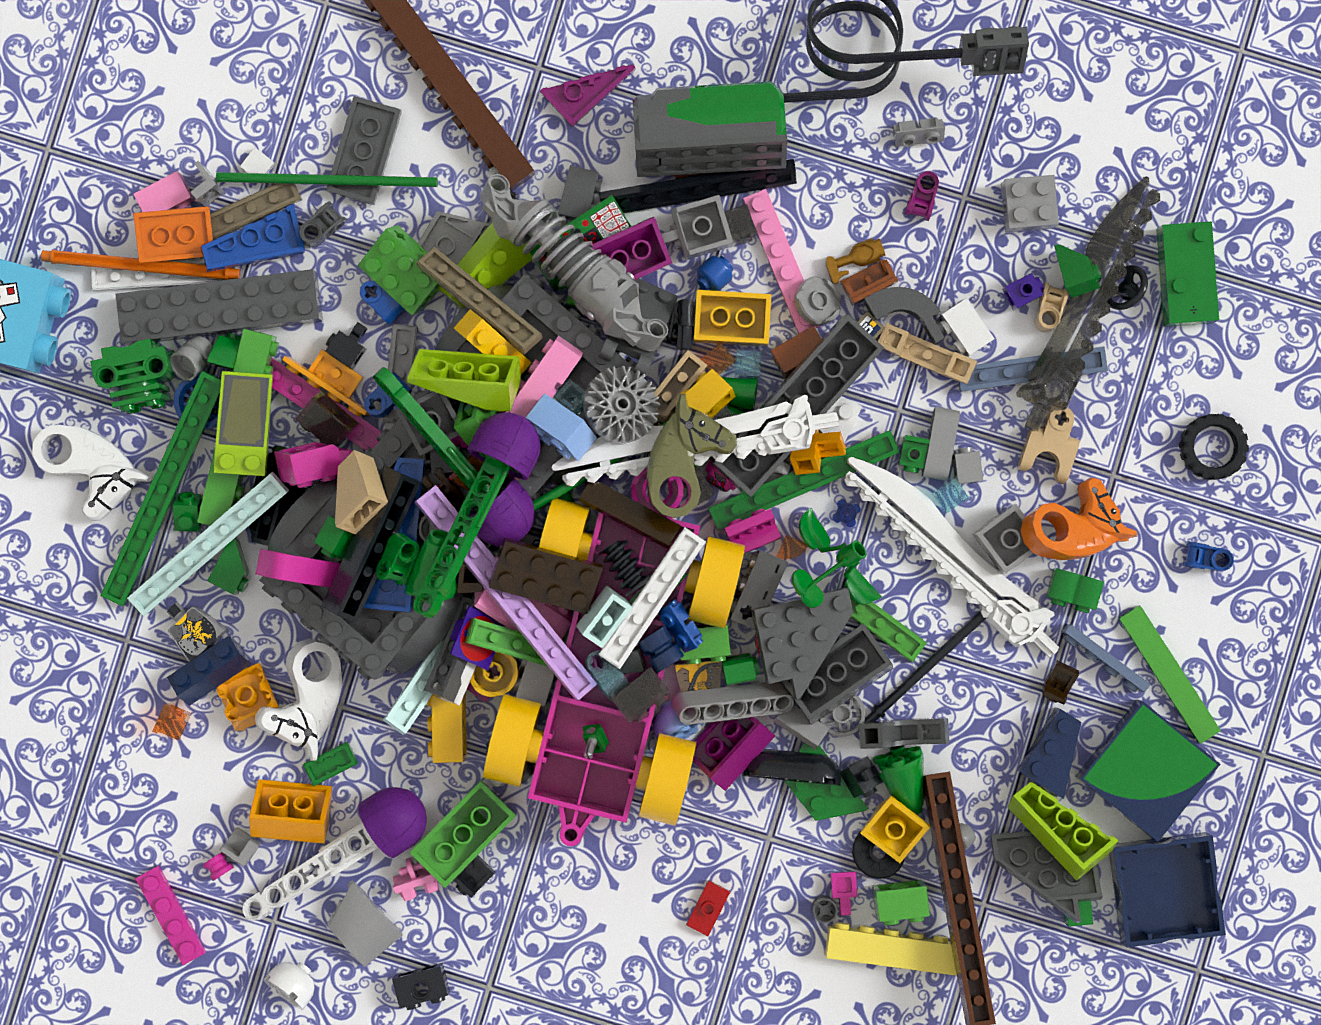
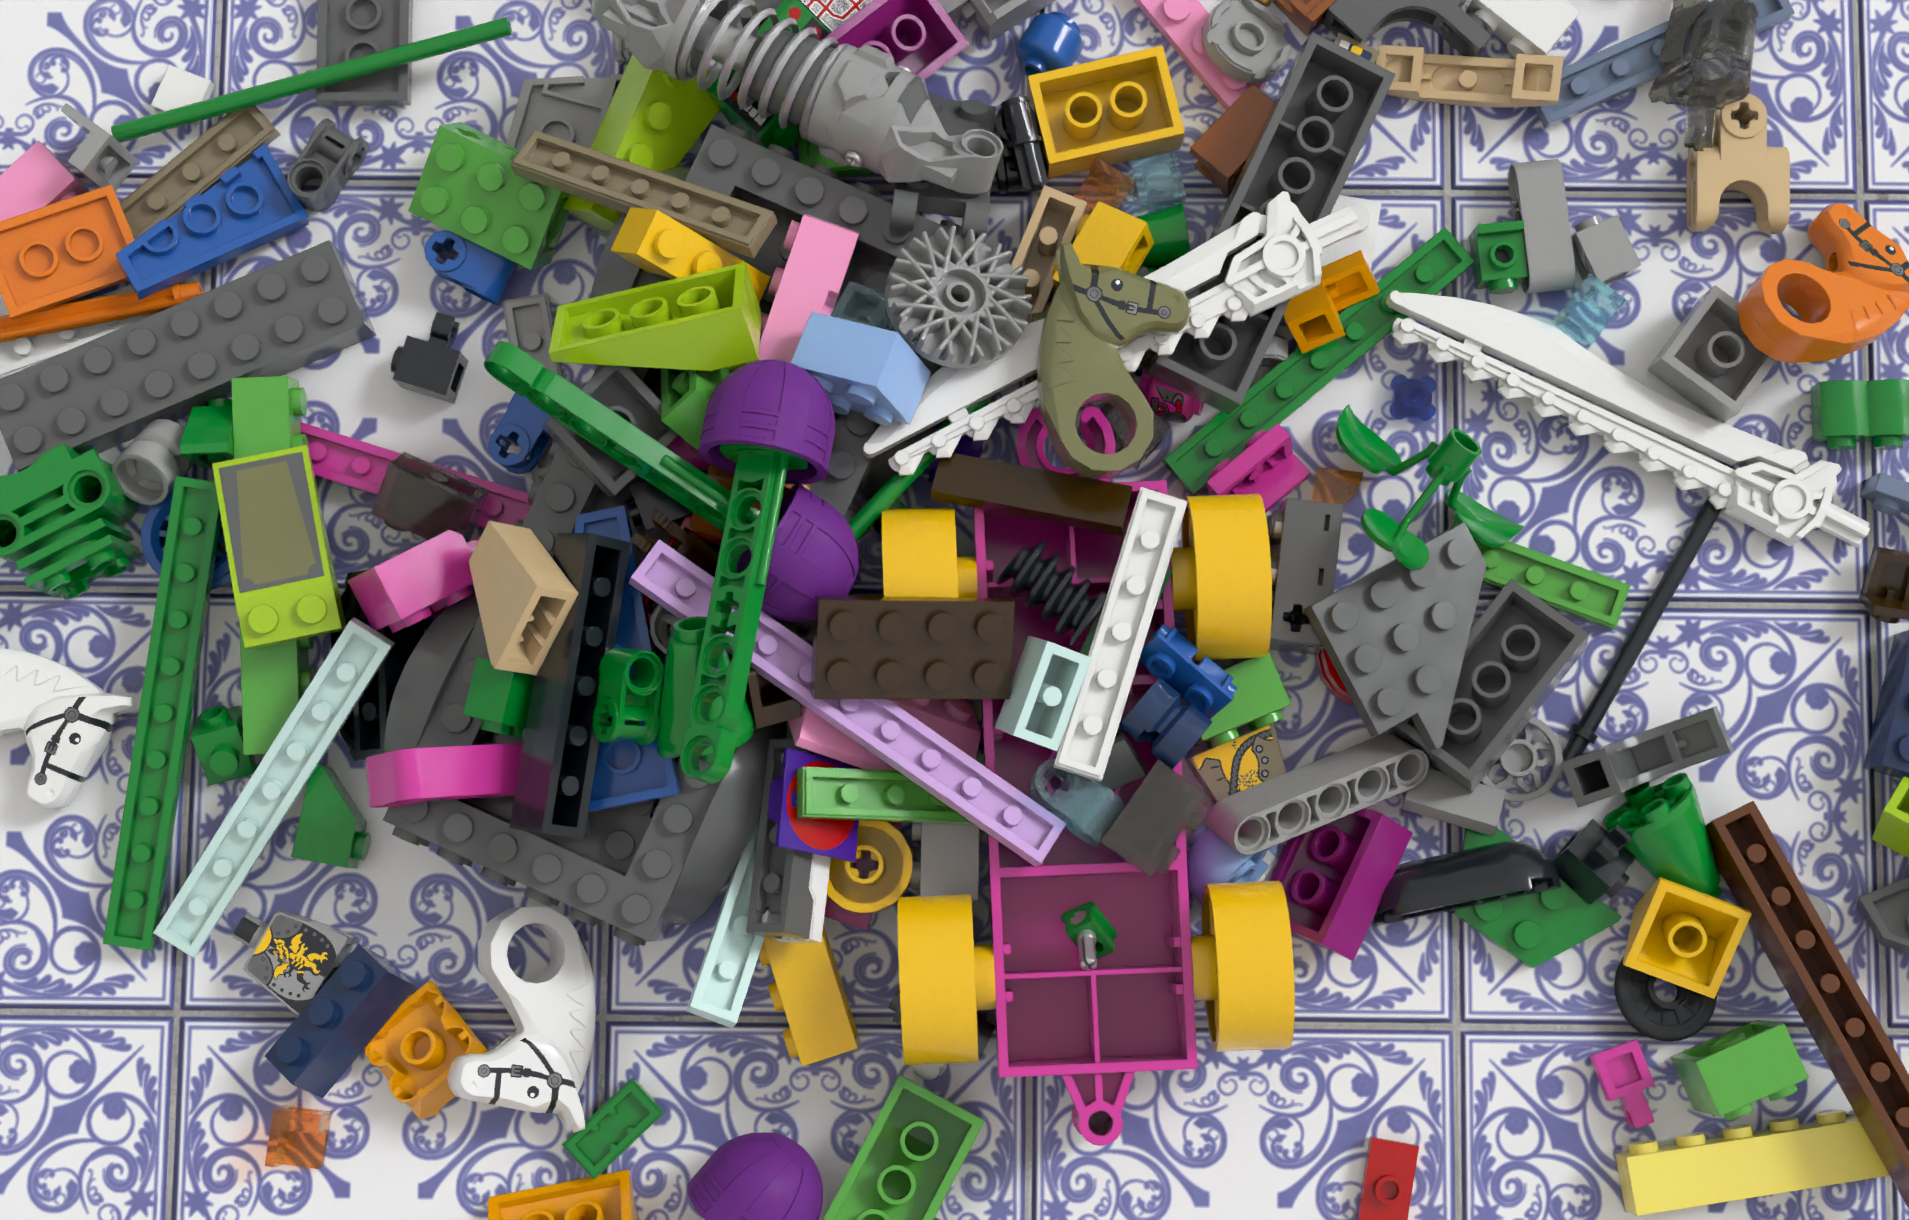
camera: 15 degrees left, 5 degrees down
light orange bracket [282,349,369,417] -> none
green brick [721,652,760,686] -> none
dark grey wheel [811,895,838,923] -> none

